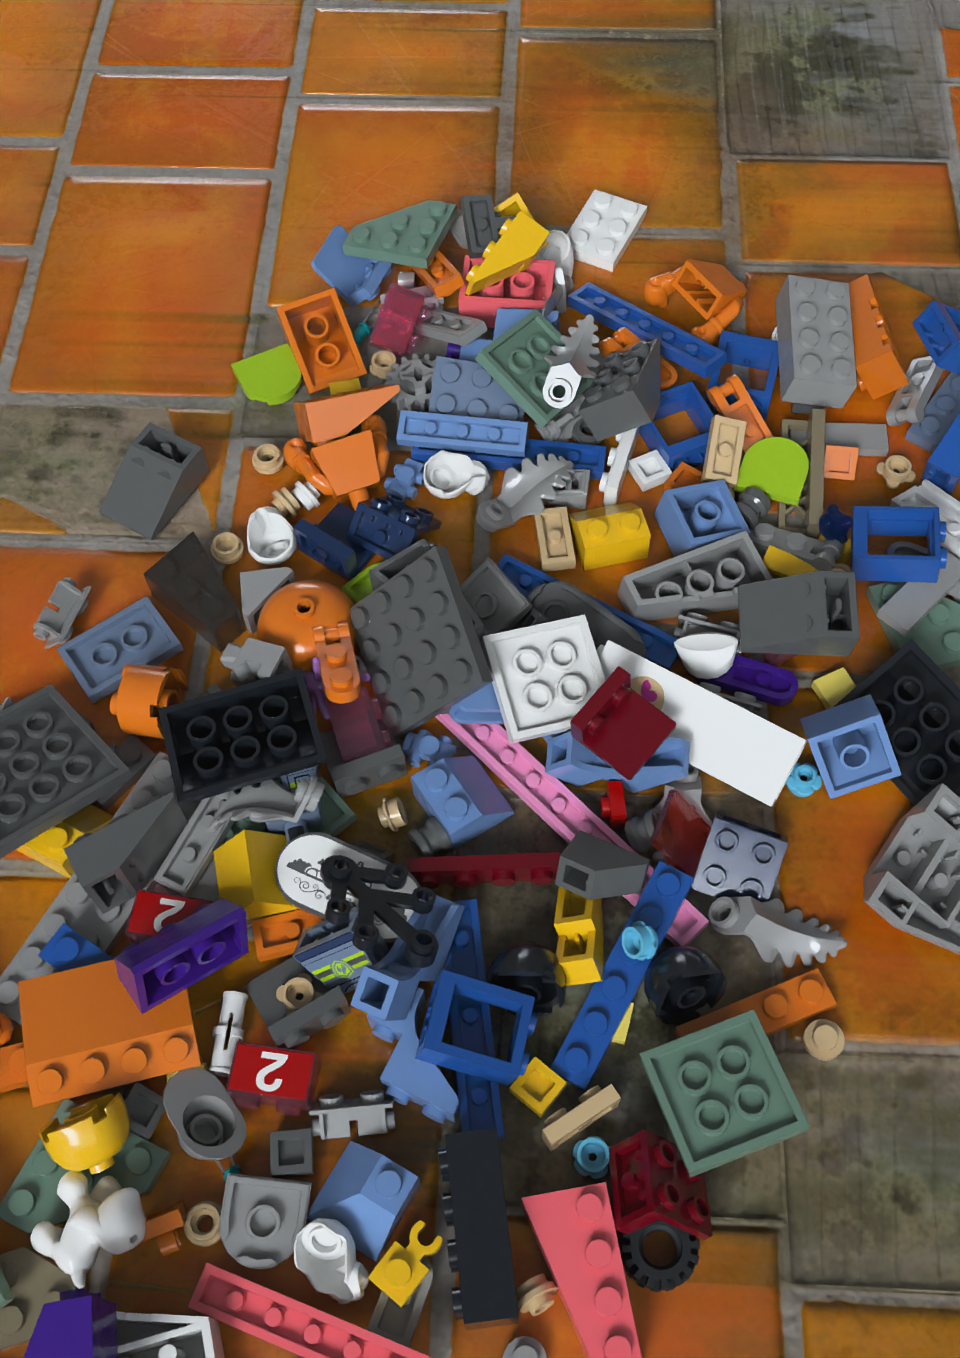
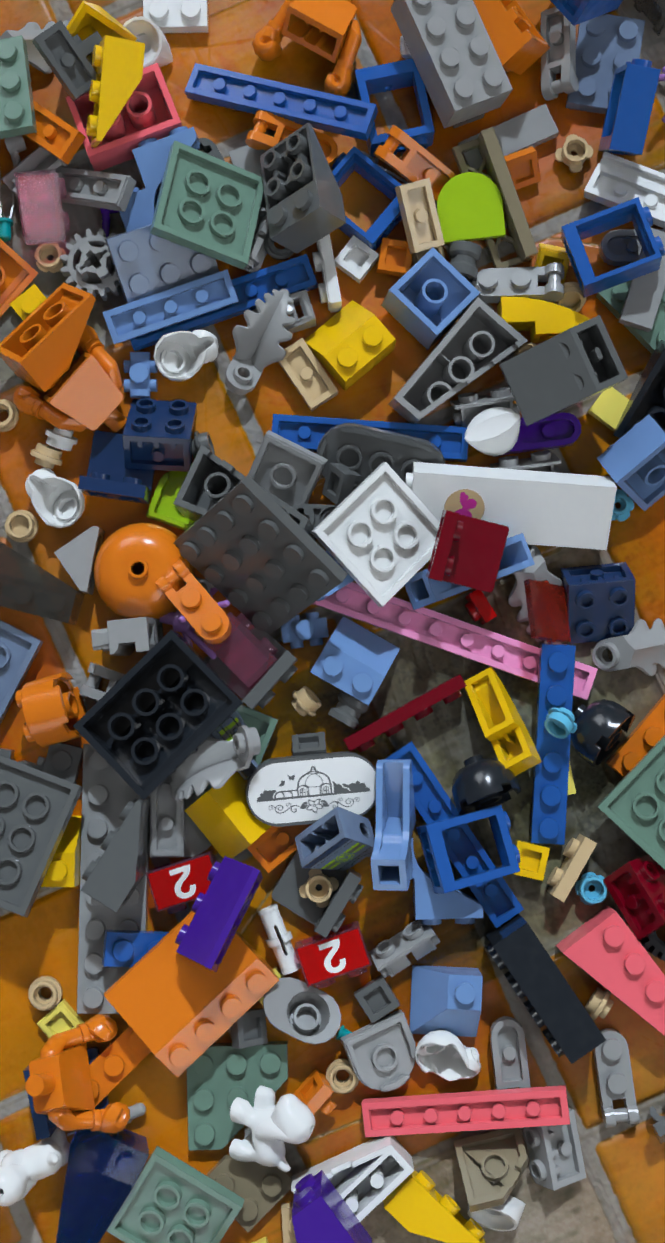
camera: 30 degrees left, 25 degrees up
yellow cylinder [39,1093,130,1175] -> none
black plant [320,855,439,968] -> none
yellow plate [367,1220,443,1309] -> none
light grey sword [542,267,574,317] -> none
light grey plant [543,314,600,408] -> none
dark grey slope [555,830,650,900] -> none
dark grey wheel [625,809,670,854] -> none
clear blue plate [819,504,853,544] -> none

